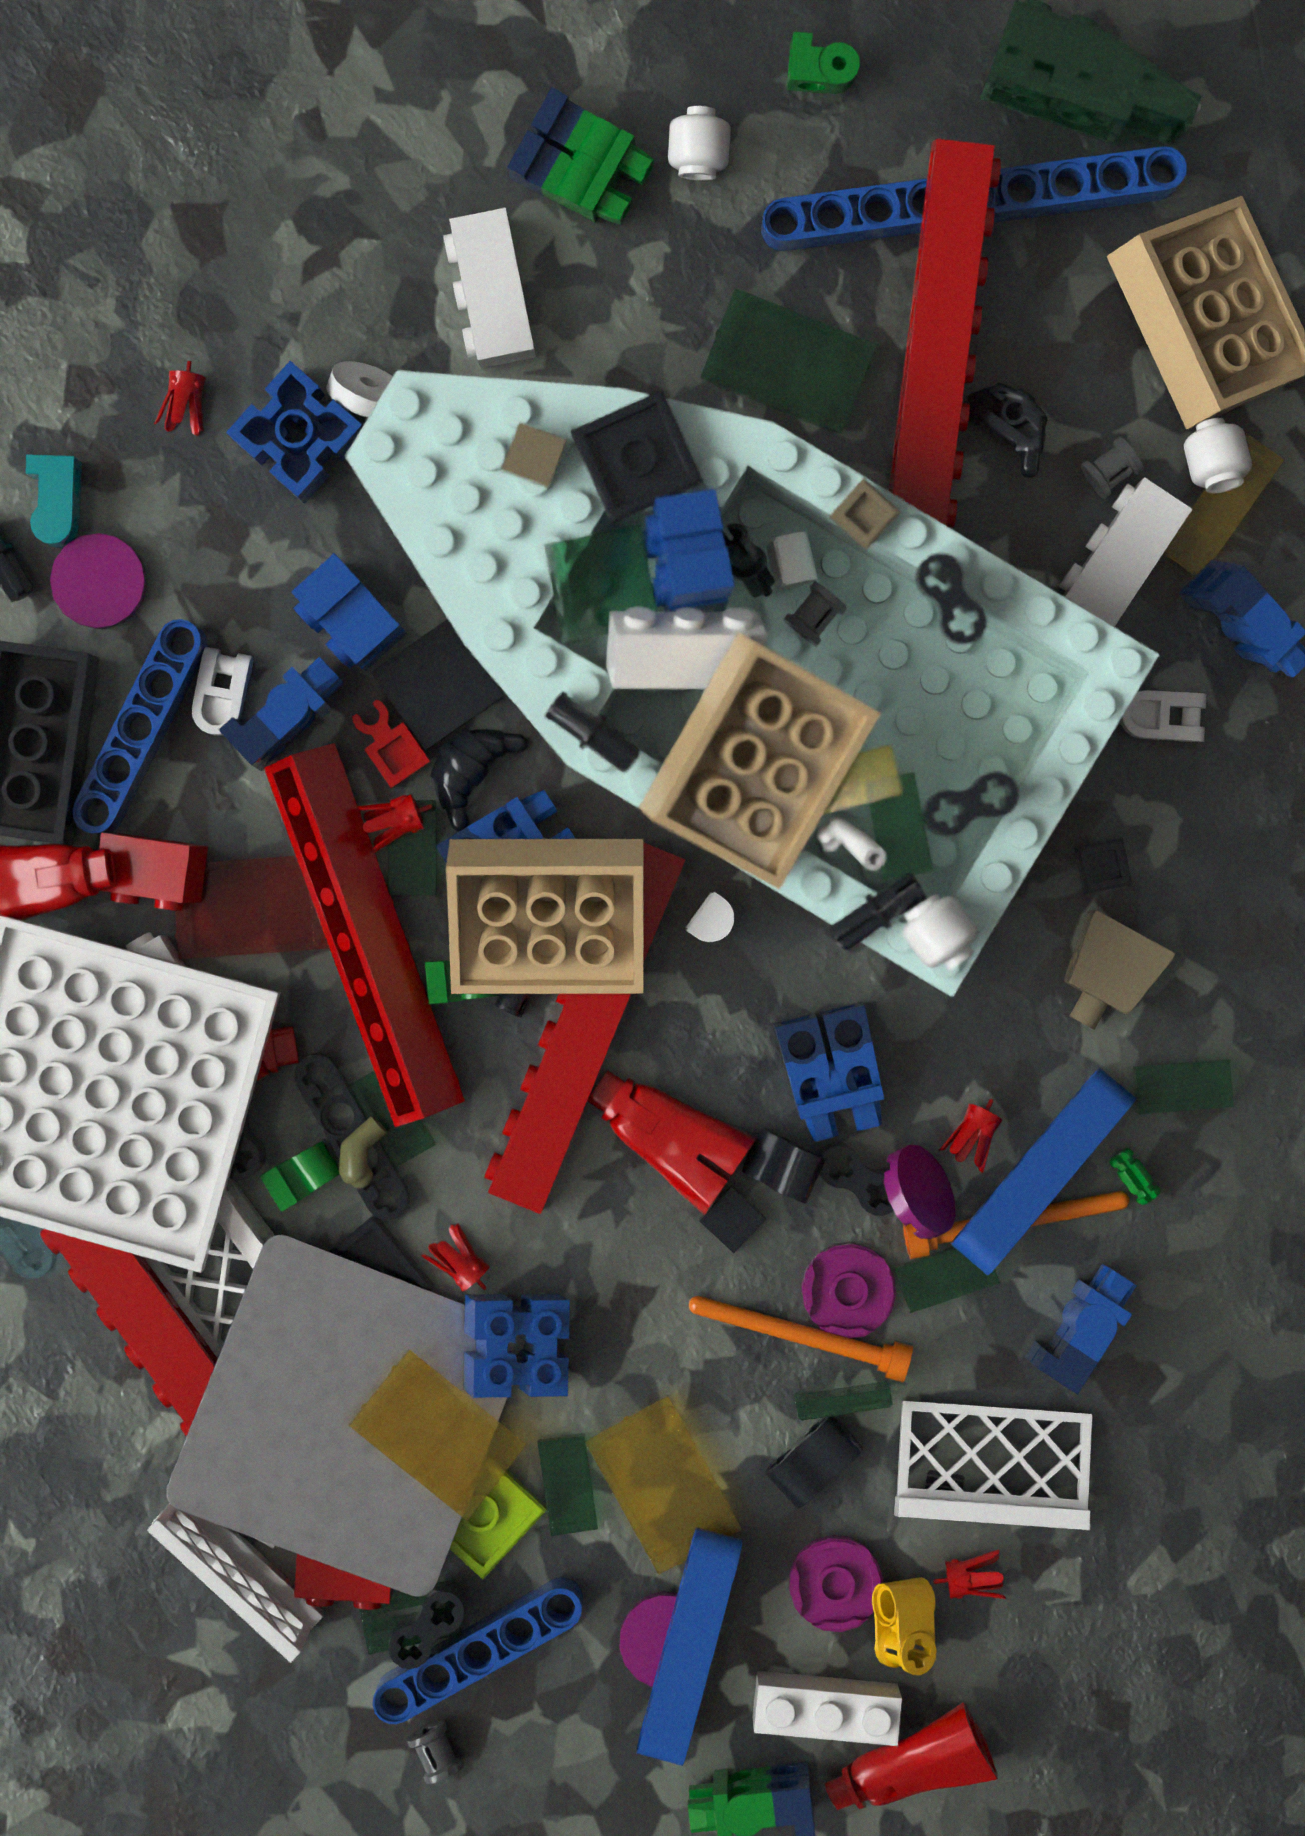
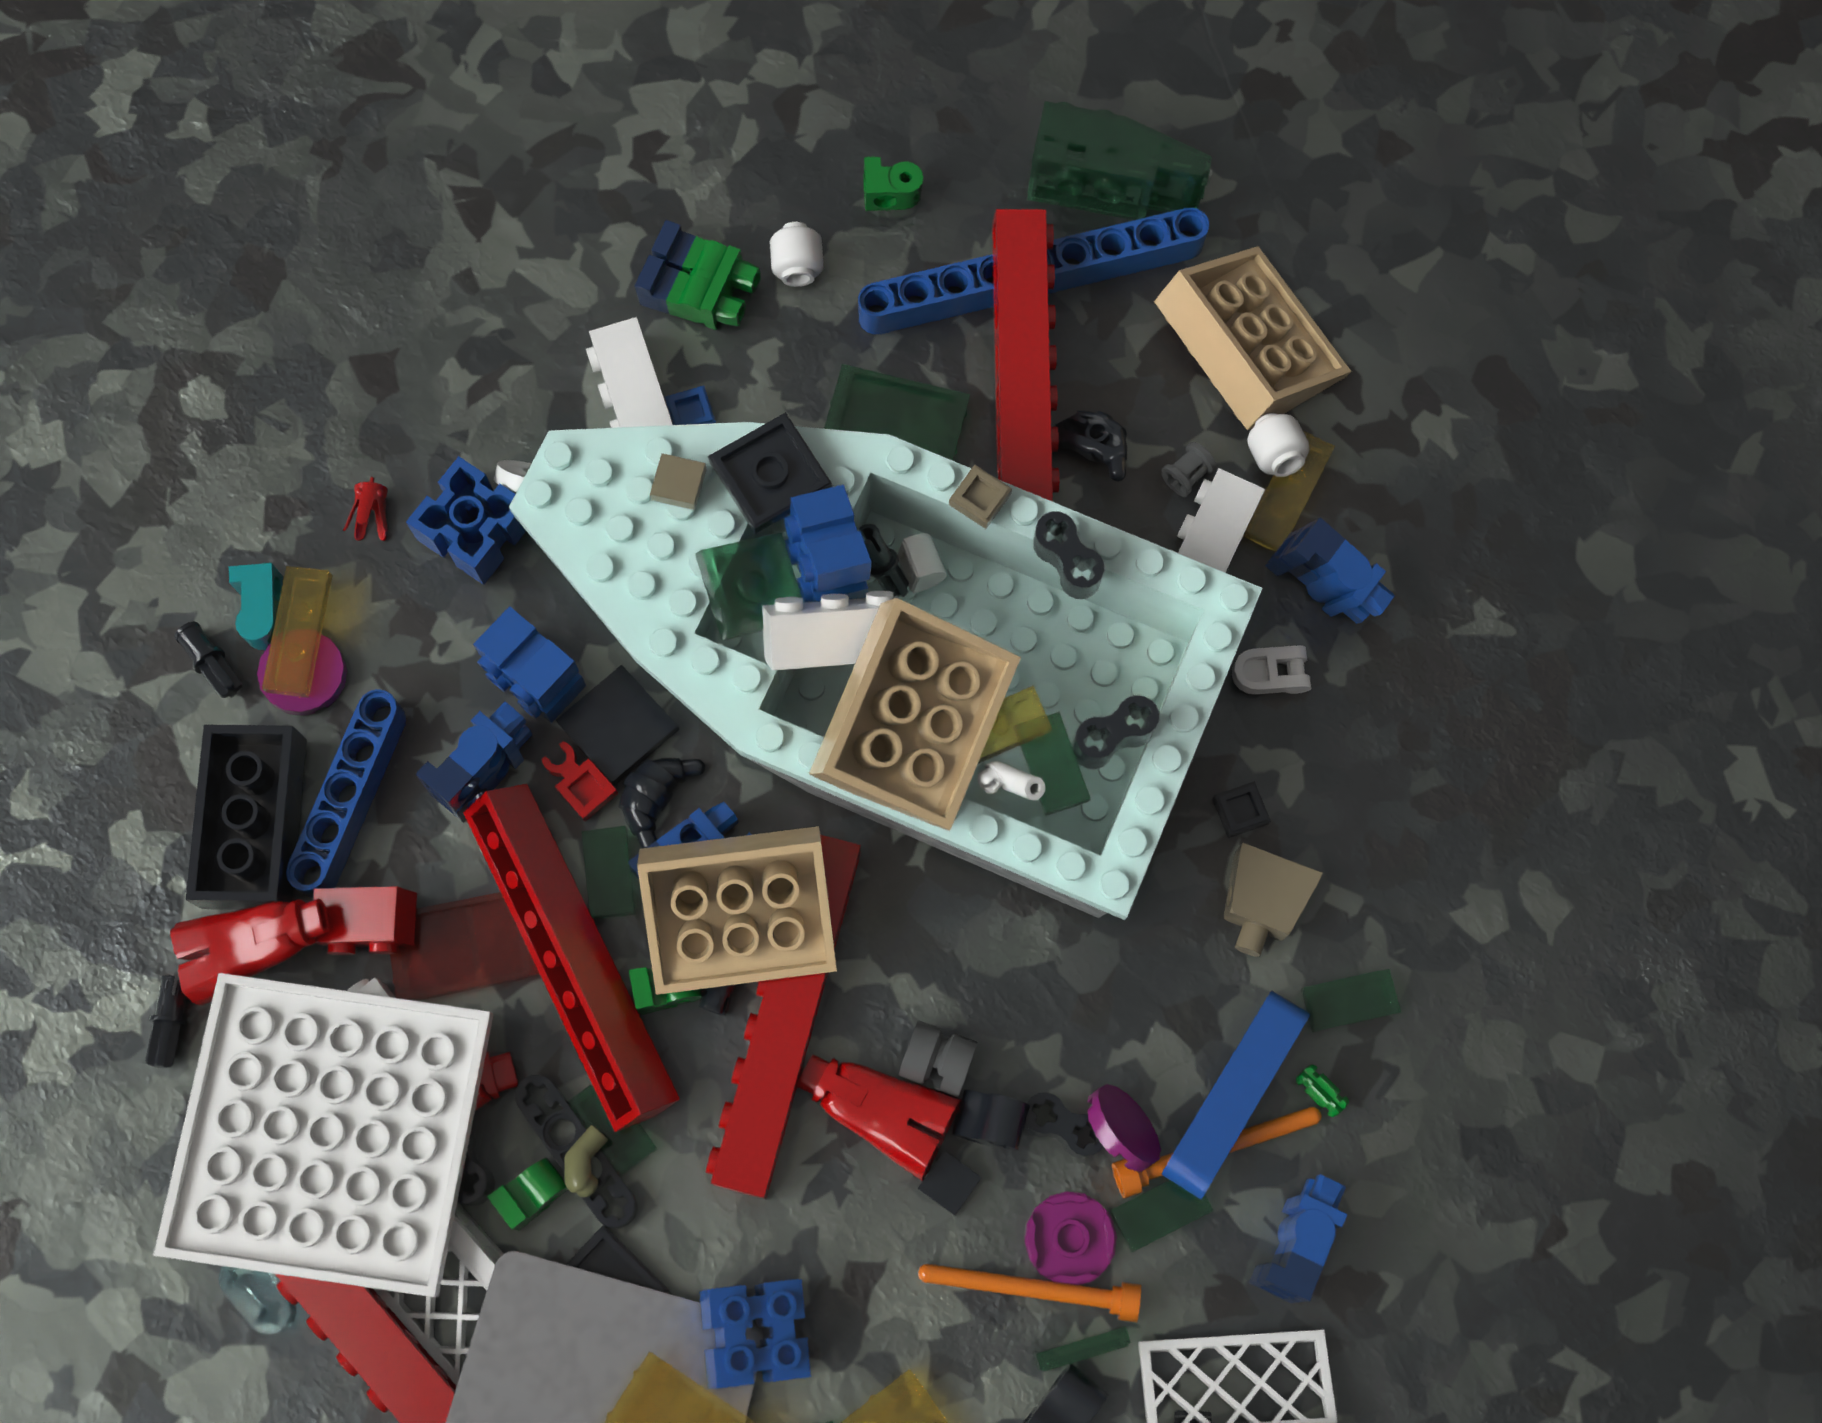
camera: 10 degrees left, 15 degrees down
white plate [192,647,253,735] -> none
red piece [357,793,432,853] -> none
red piece [421,1223,490,1292] -> none
black axle [545,691,641,772] -> none
white brick [686,892,734,942] -> none
blue hips [773,1002,885,1142] -> none
dark grey bush [783,581,847,647] -> none
black axle [830,872,928,950] -> none
white head [902,893,978,970] -> none
red piece [939,1099,1003,1173] -> none
none -> clear yellow tile [262,566,333,697]
none -> blue tile [664,385,716,425]
none -> dark grey wheel [898,1020,978,1098]

